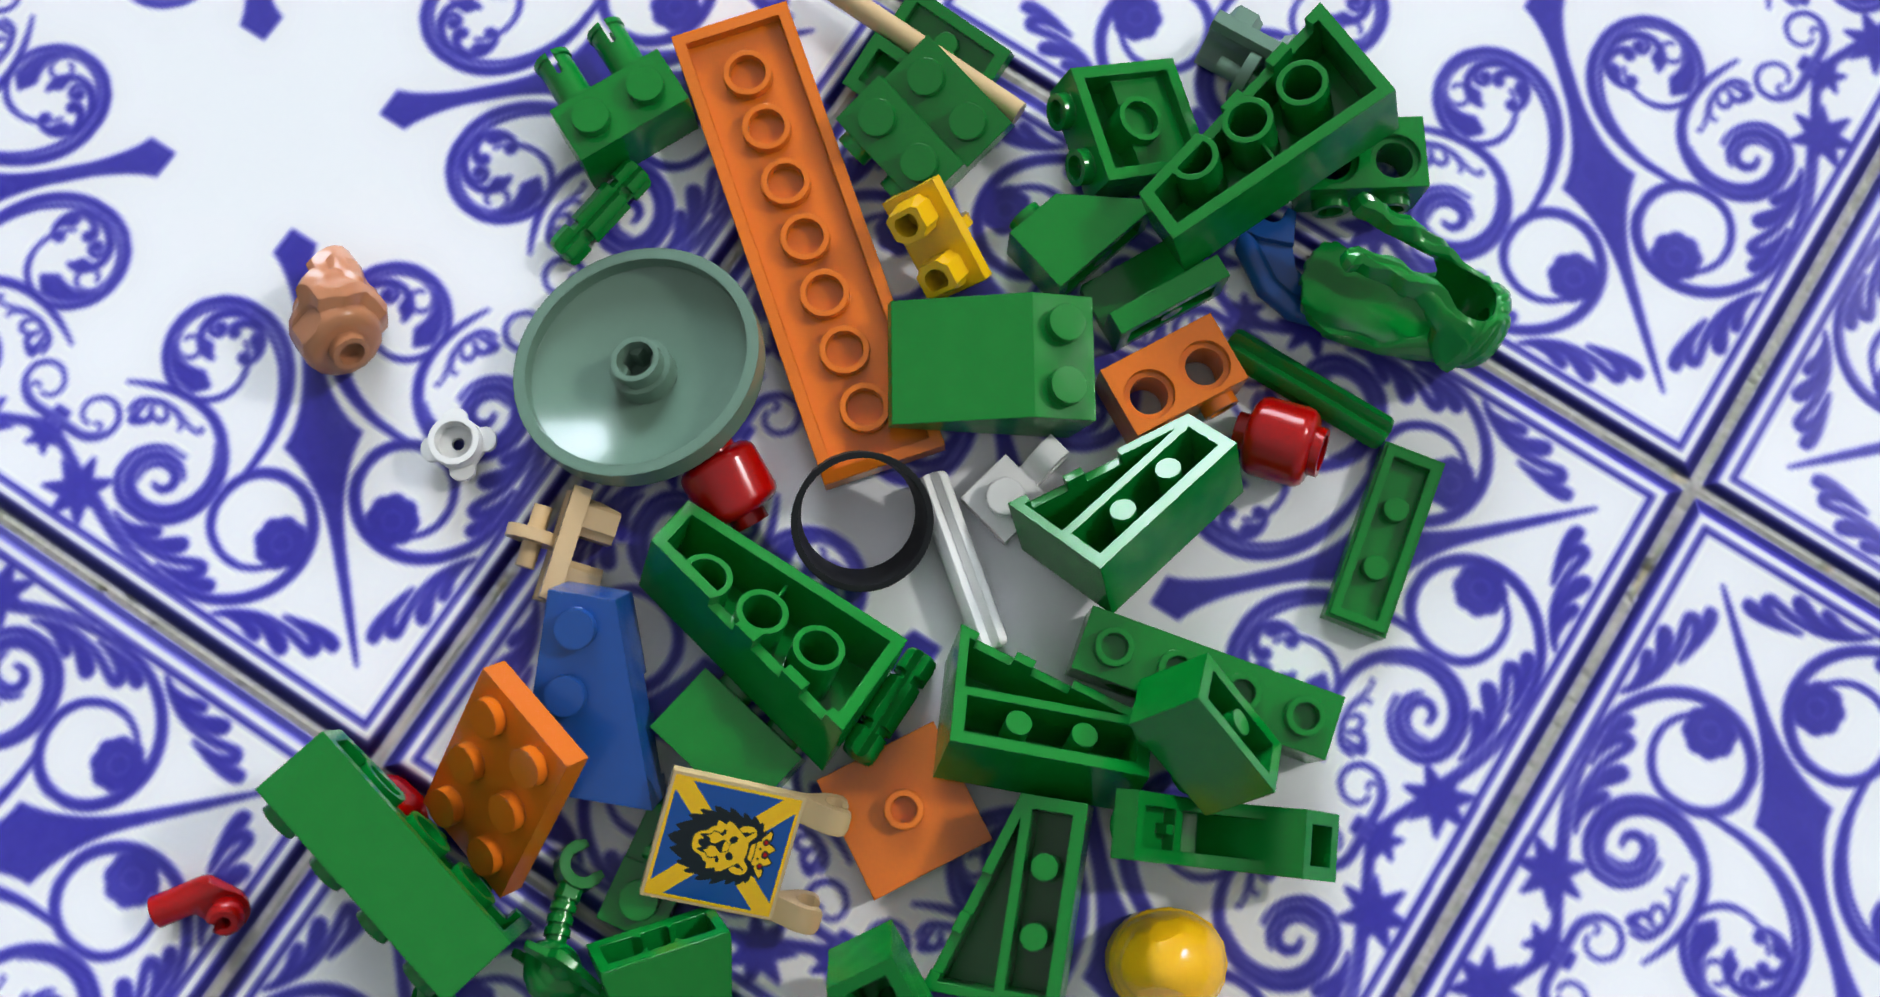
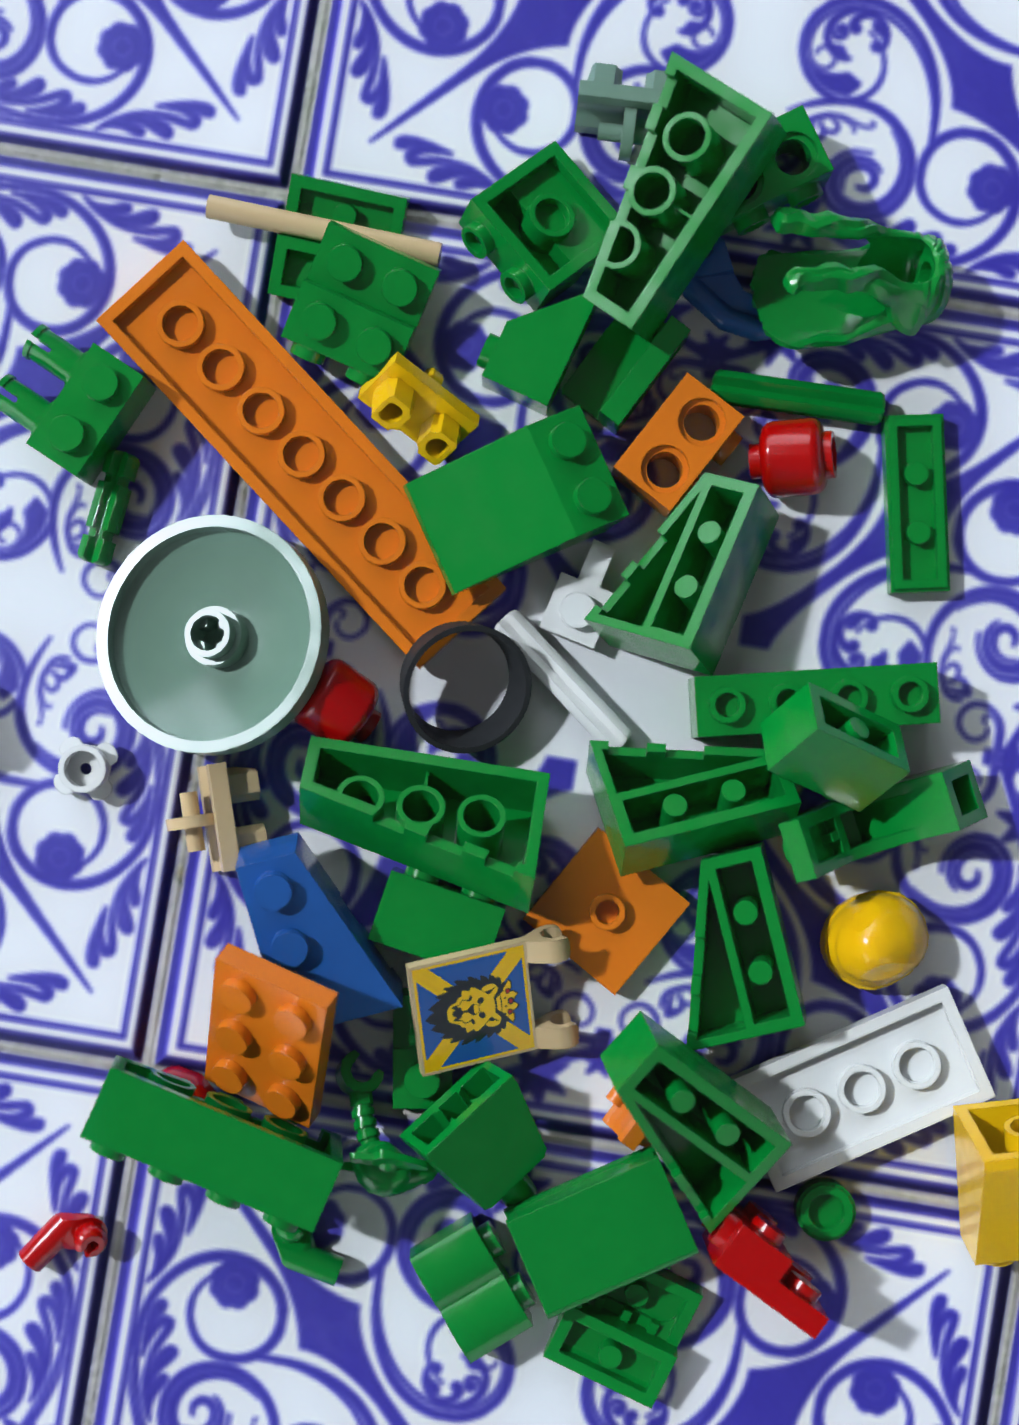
camera: 20 degrees left, 10 degrees up
green axle [843,647,936,766] -> none

